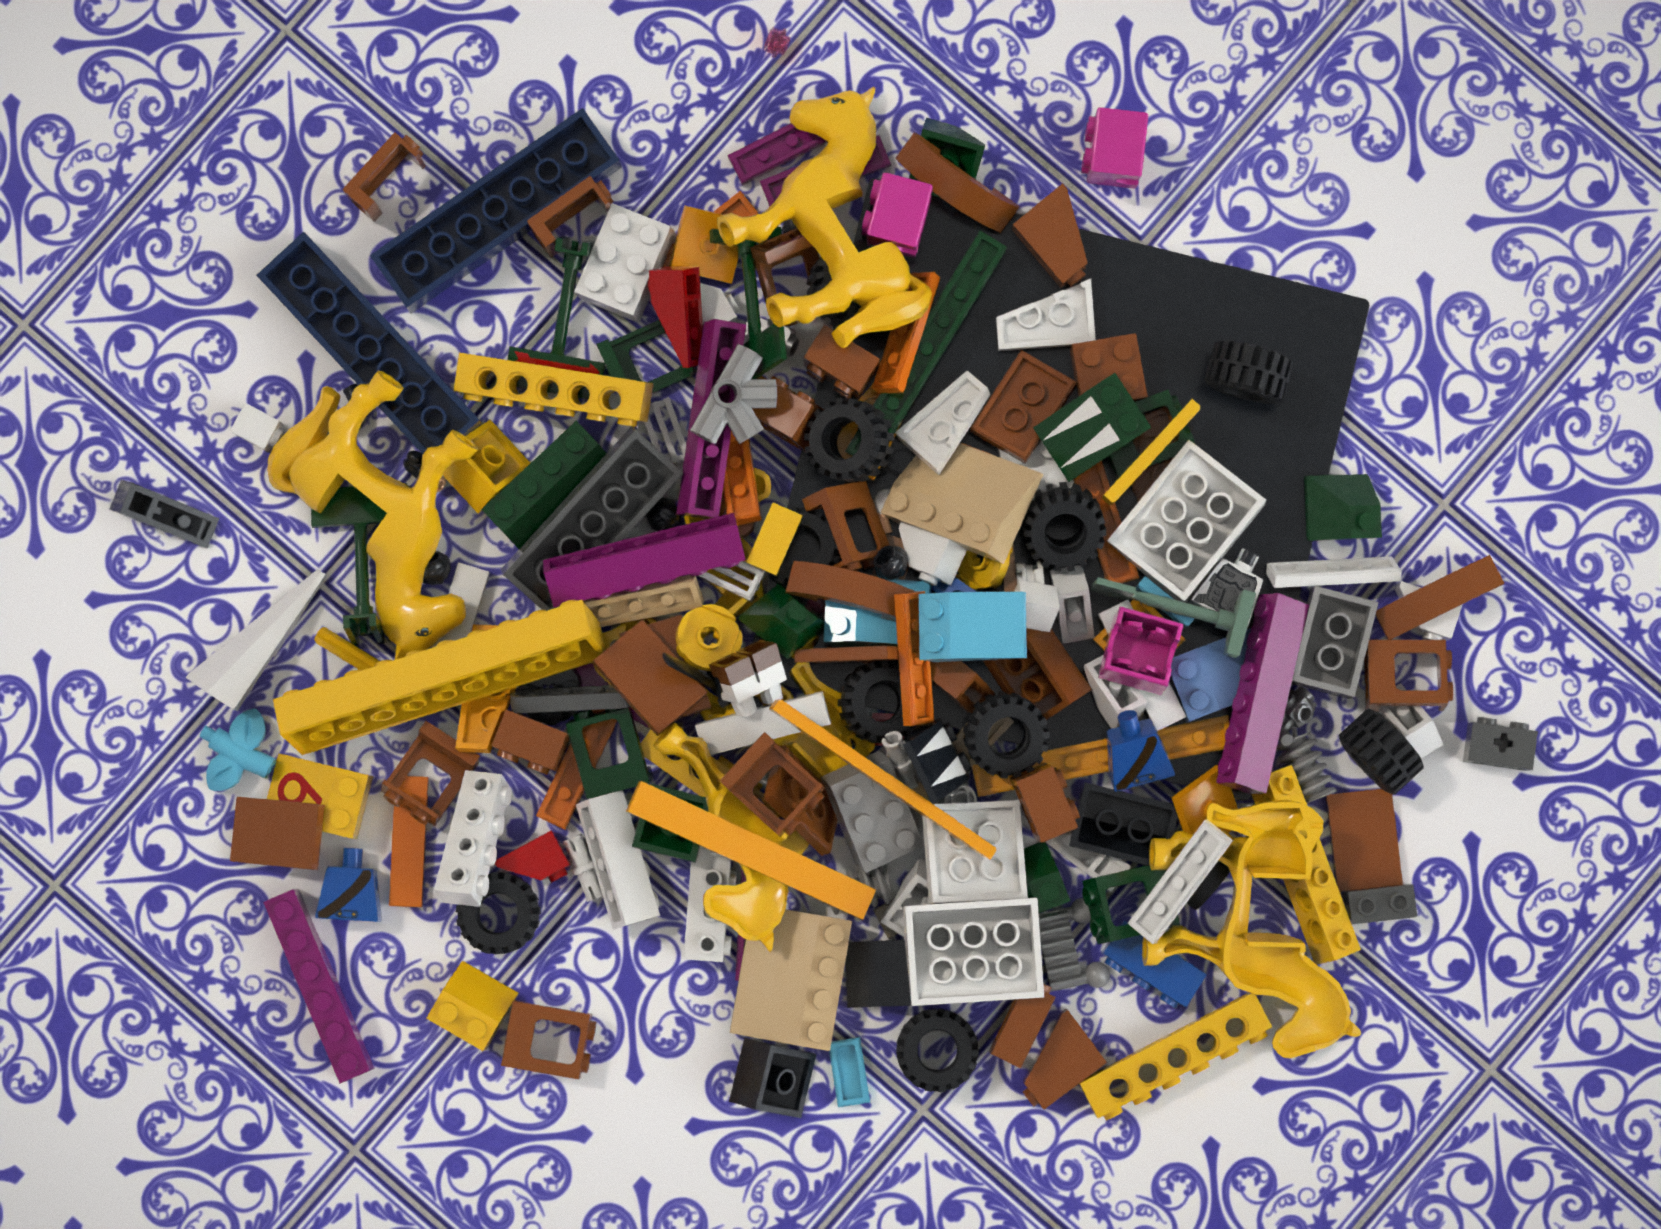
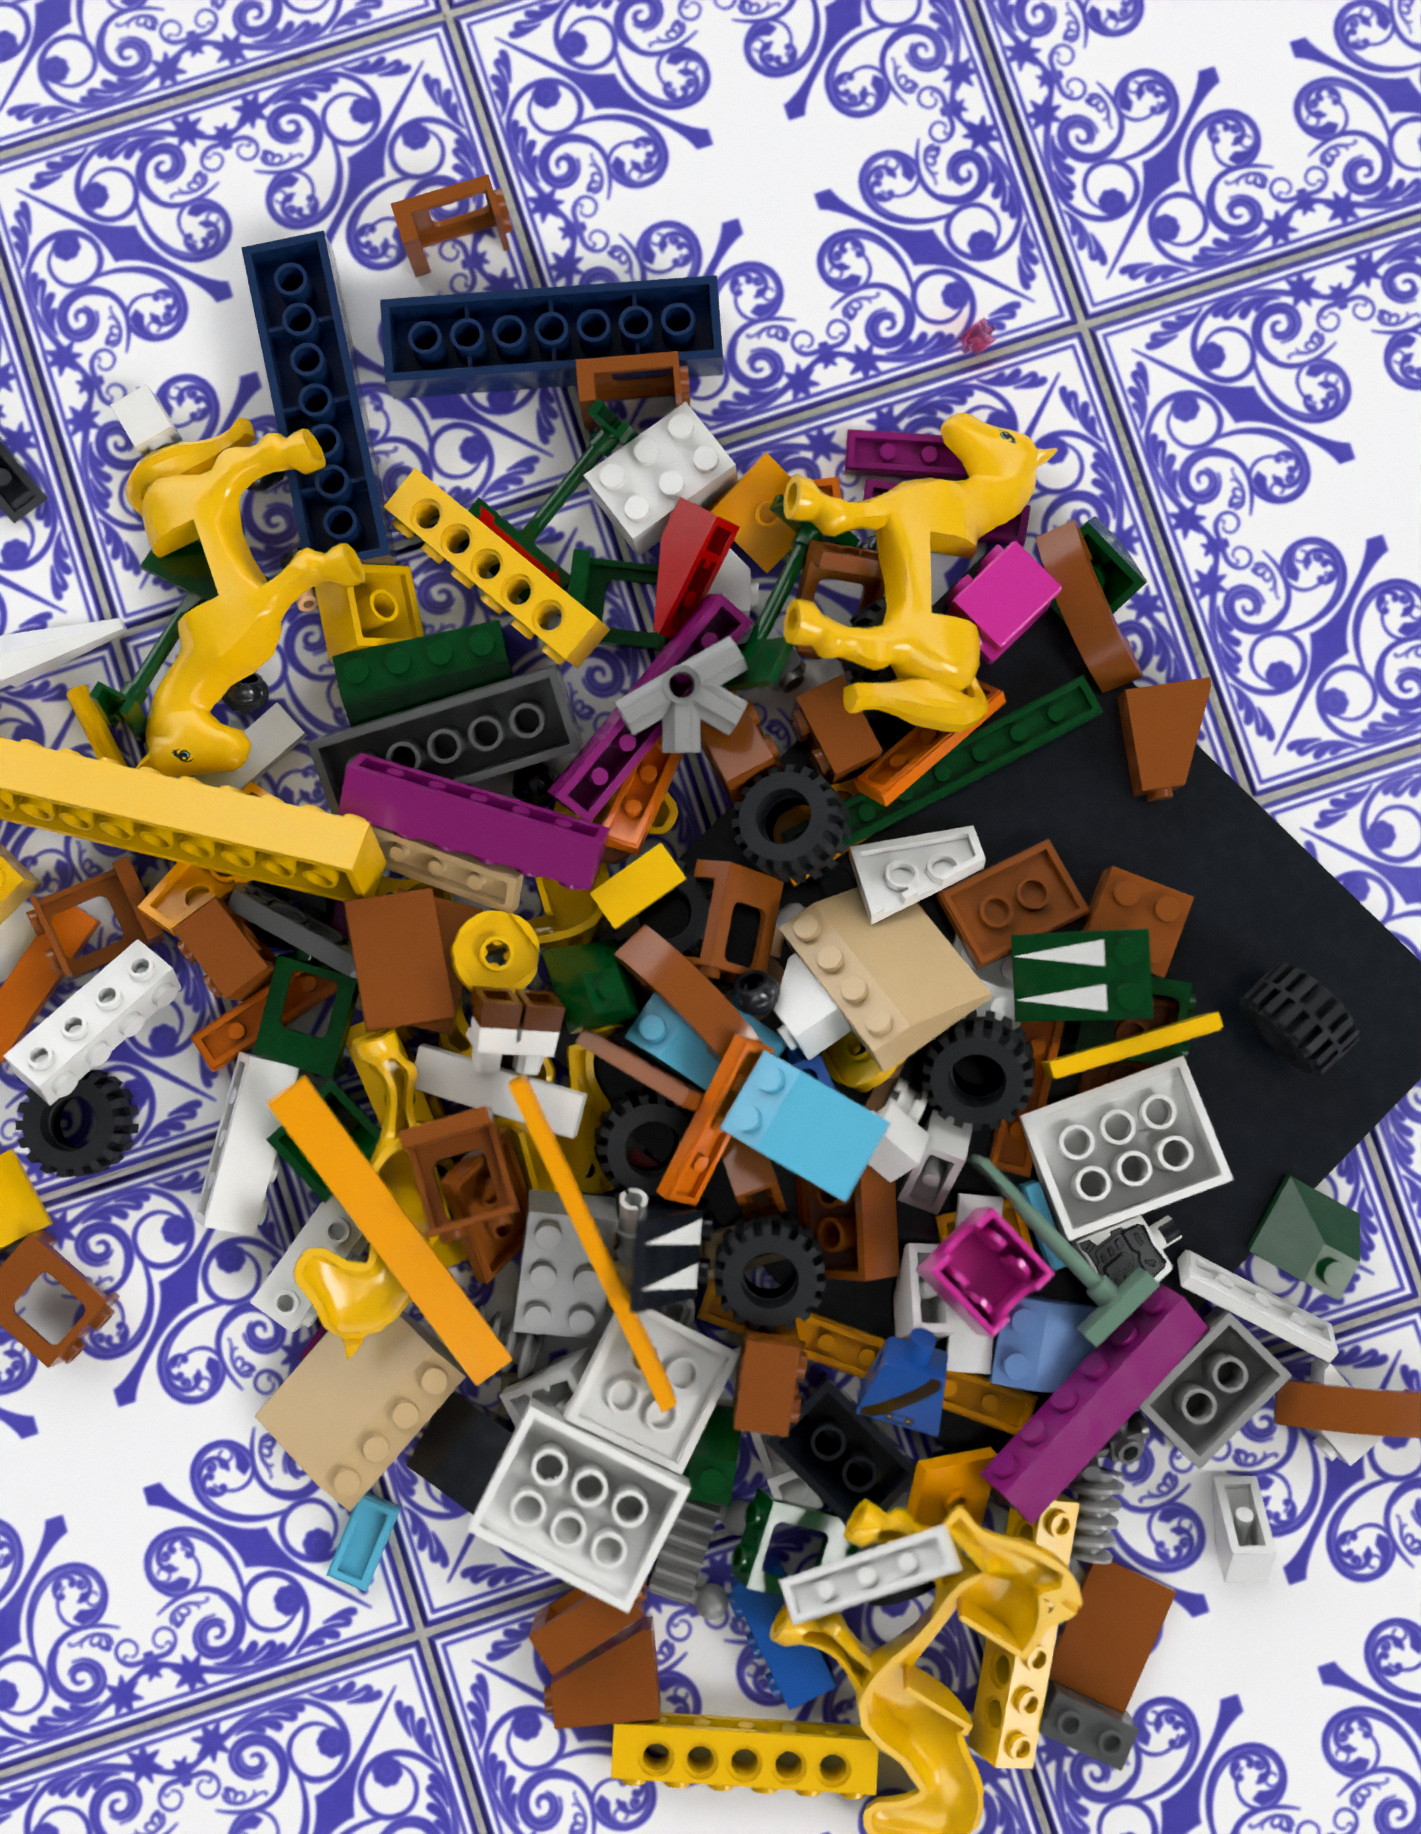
camera: 30 degrees right, 0 degrees up
red slope [495,830,572,883] -> none
white pin [563,834,603,902] -> none
white tile [644,397,686,464] -> none
black sword [662,653,731,708] -> none
white tile [698,561,766,602] -> none
black slope [729,1037,817,1118] -> none
black tyre [896,1008,979,1092] -> none
white wing [996,279,1096,351] -> none
dark pink piece [1081,107,1149,189] -> none
black tyre [1339,708,1424,795] -> none
dark orange window [1364,640,1453,711] -> none
dark grey brick [1463,717,1538,771] -> none

